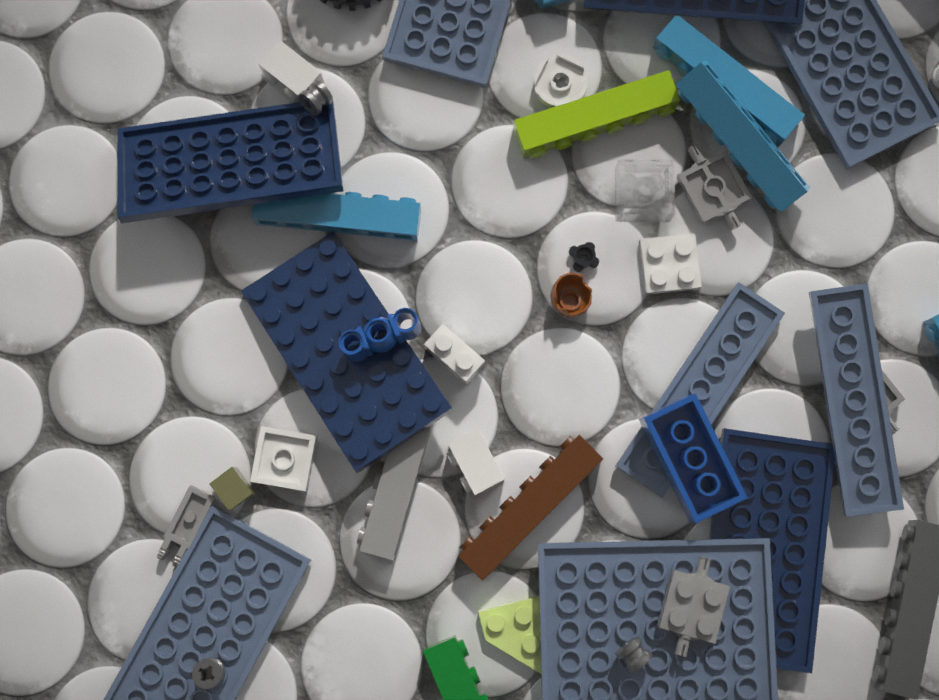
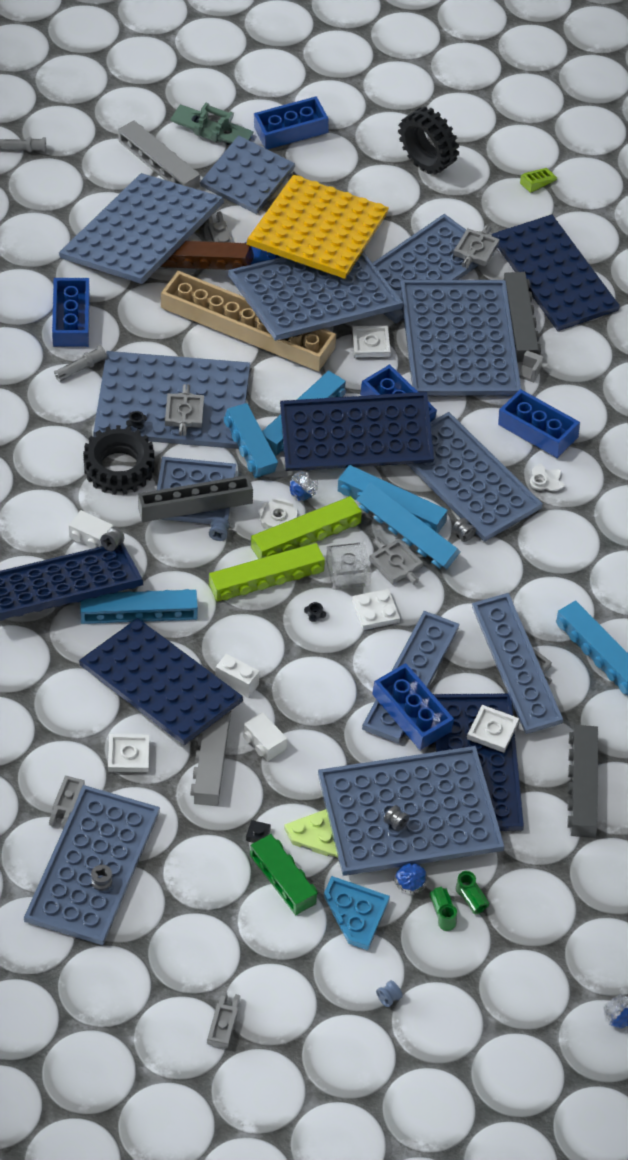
camera: 15 degrees left, 30 degrees down
olive panel [209,466,256,510] -> none
blue piece [338,308,421,362] -> none
reddish brown brick [458,435,604,581] -> none
dark orange hair [550,272,592,318] -> none
light grey plate [657,556,730,657] -> none
none -> dark grey brick [138,475,253,522]
none -> sand blue wheel [209,517,230,541]
none -> lime brick [209,543,325,602]
none -> black plate [246,820,271,843]
none -> clear piece [290,471,318,501]
none -> flat silver wheel [452,518,476,542]
none -> white plate [467,705,519,752]

